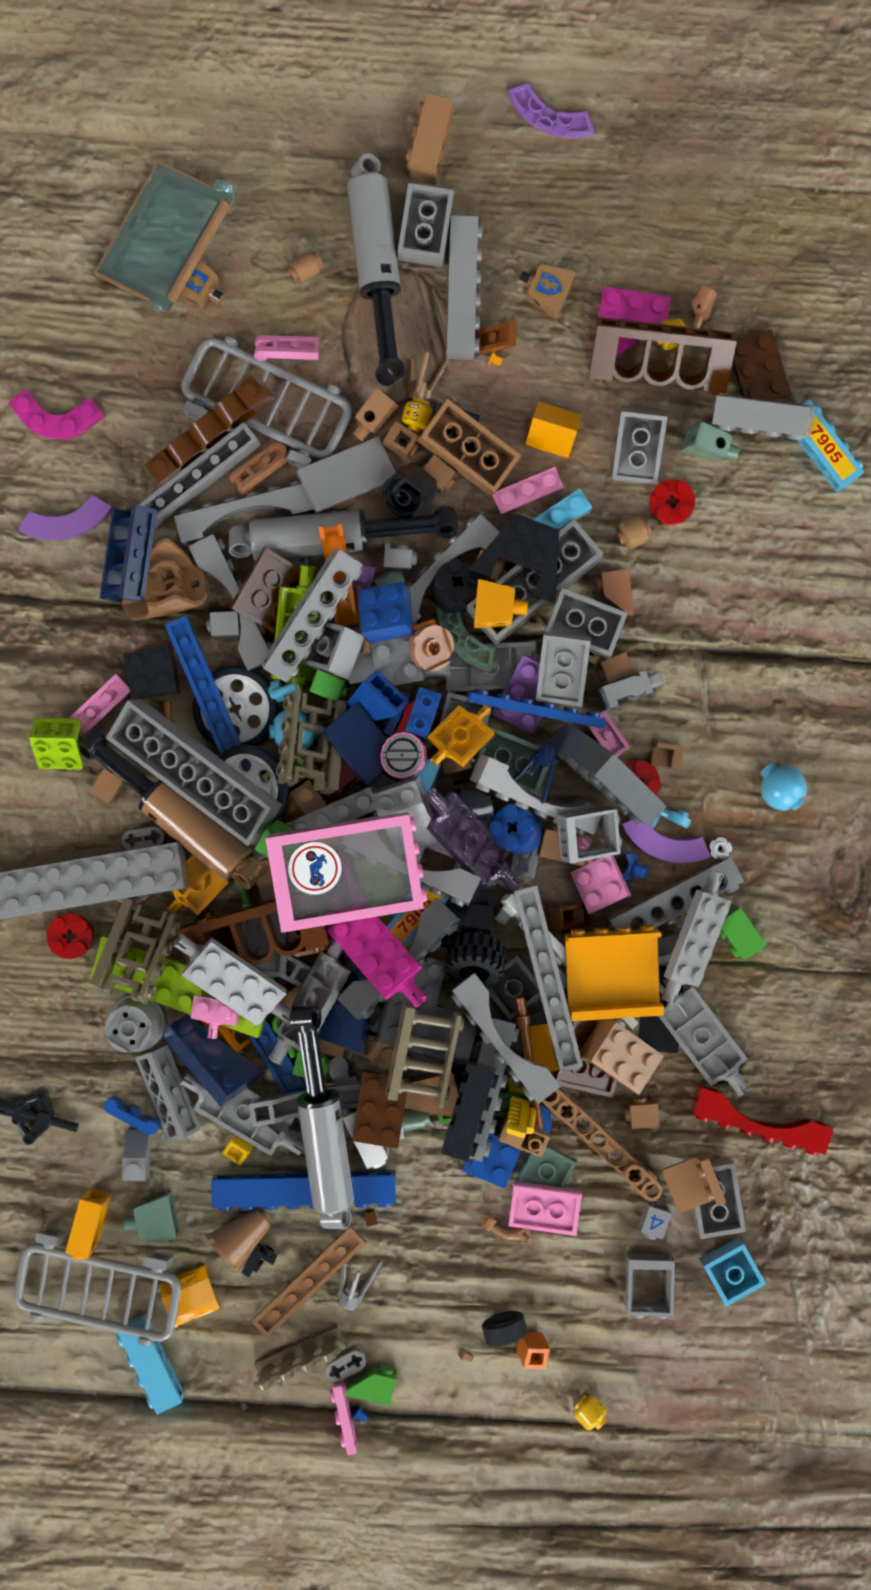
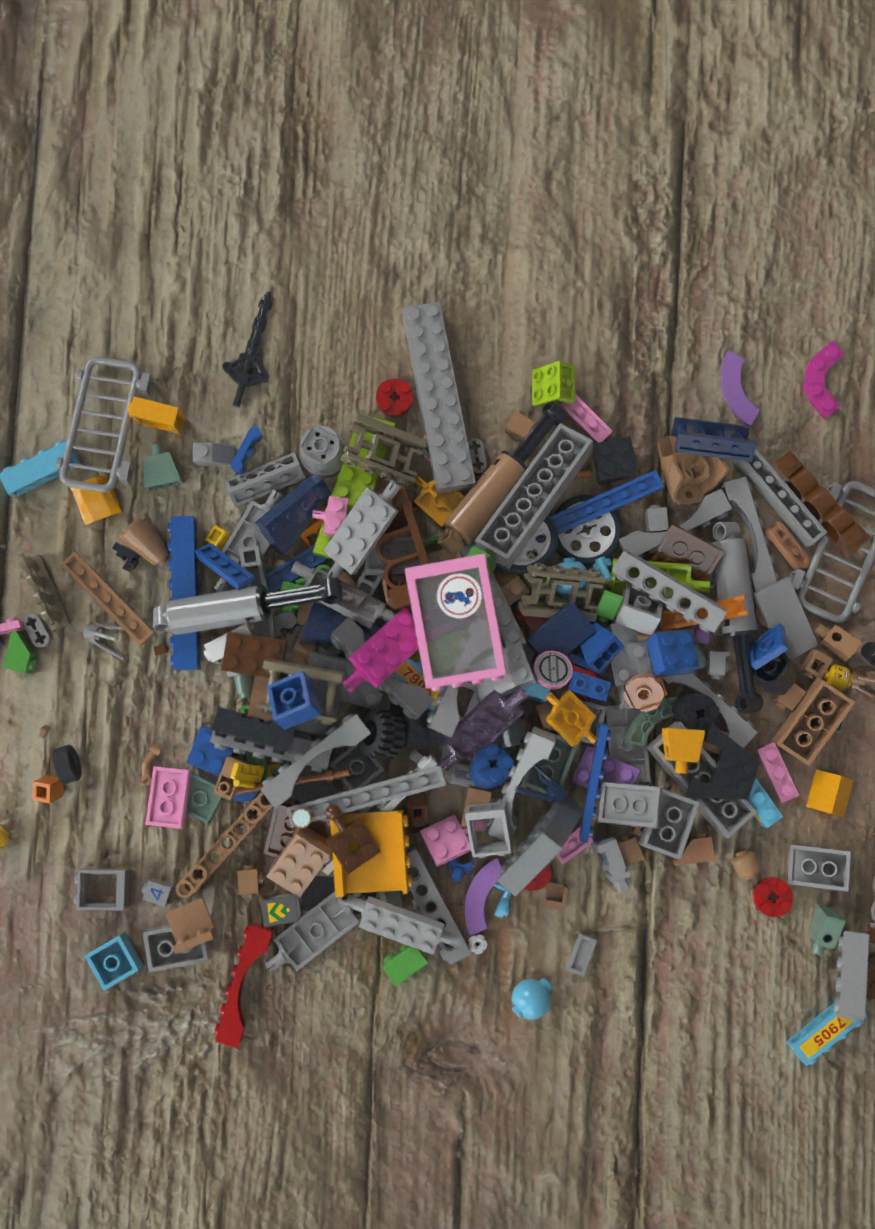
camera: 85 degrees right, 5 degrees down
light orange tile [529,1024,559,1071] -> none
none -> blue plate [195,543,255,590]
none -> piece [261,893,301,927]
none -> blue brick [267,671,321,730]
none -> light aqua tile [291,807,312,828]
none -> reddish brown plate [325,804,381,875]
none -> light grey tile [565,932,598,977]
none -> blue plate [749,623,788,670]

